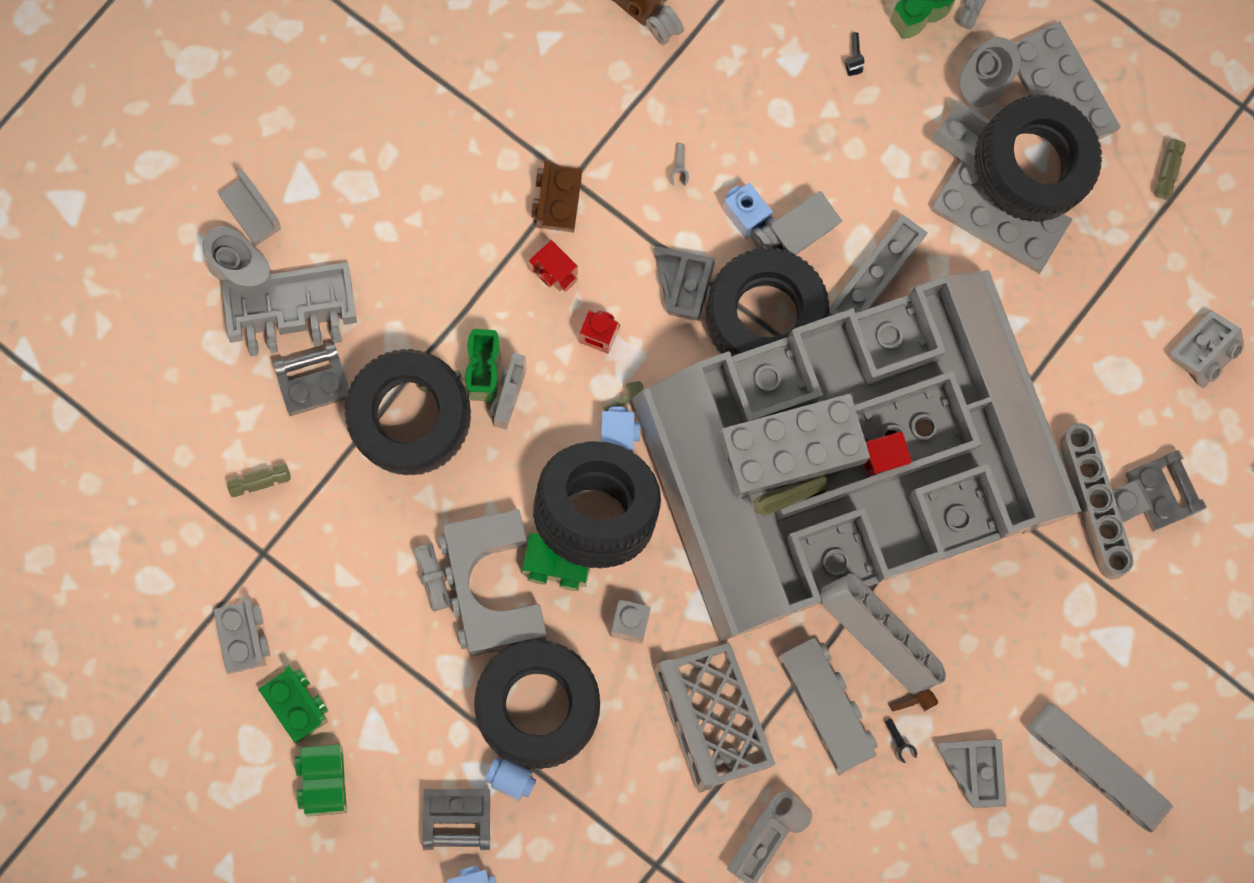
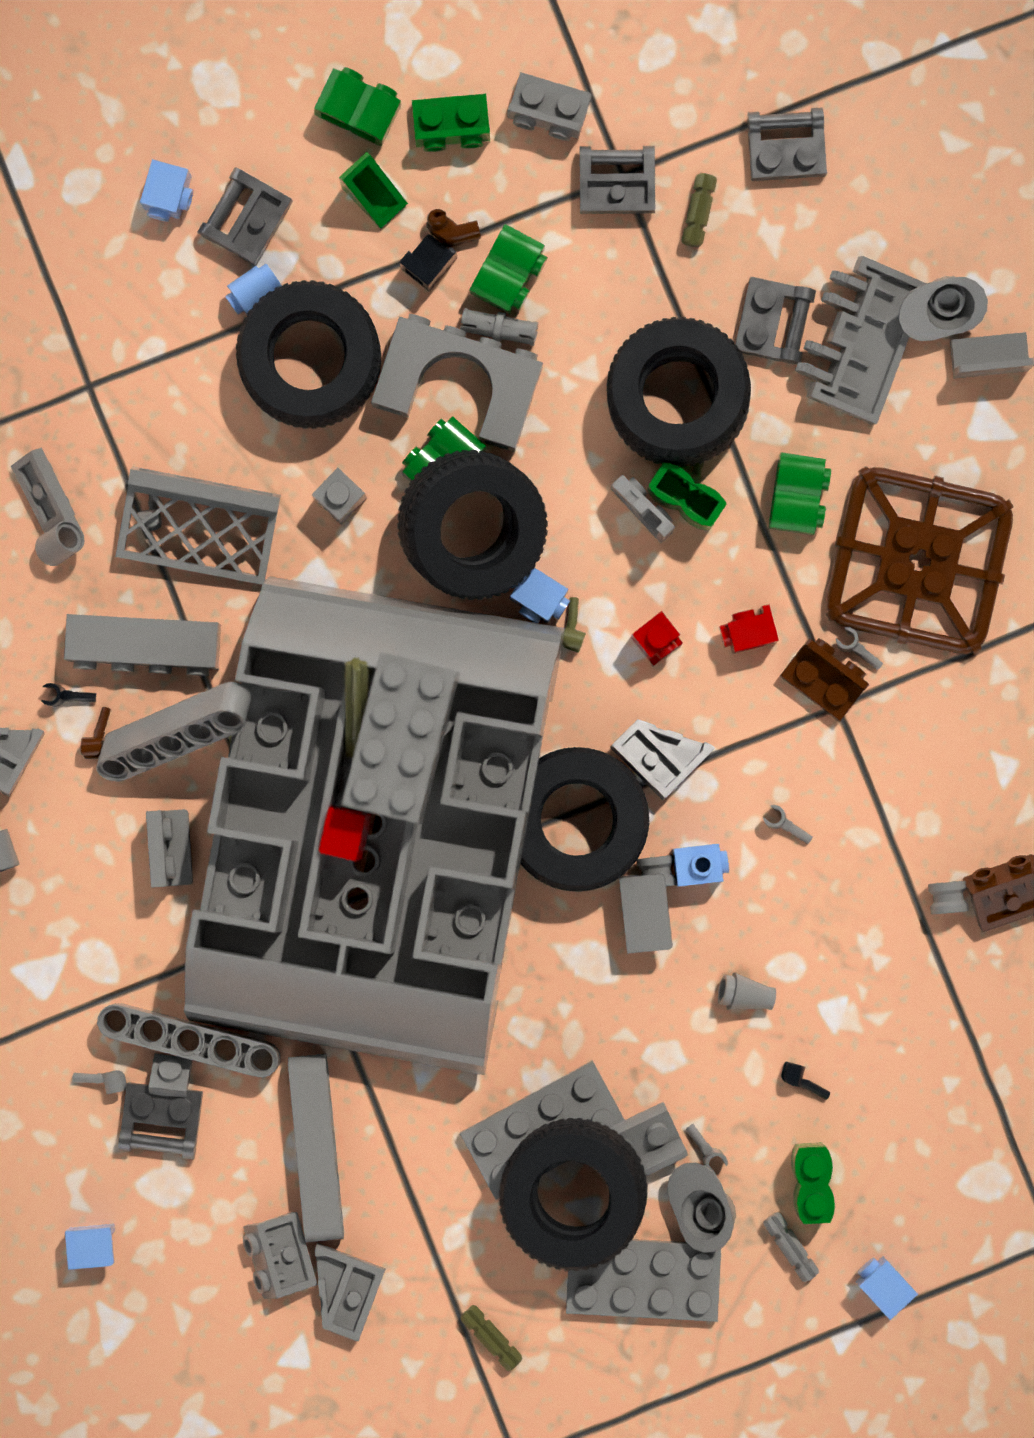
camera: 125 degrees right, 10 degrees up
light grey plate [829,214,928,316] -> none
none -> light grey hand [72,1070,127,1094]
none -> light grey bracket [146,809,193,888]
none -> light grey beam [288,1054,344,1243]
none -> light grey wing [315,1243,386,1342]
none -> green slope [339,152,408,229]
none -> black panel [399,234,458,292]
none -> reddish brown arm [427,209,481,245]
none -> green brick [469,224,548,315]
none -> flat silver plate [579,146,655,214]
none -> light grey hand [686,1124,728,1174]
none -> light grey cone [718,972,776,1010]
none -> flat silver plate [747,107,827,181]
none -> green brick [768,452,831,535]
none -> reddish brown plate [826,466,1014,655]
none -> light grey hand [836,627,883,670]

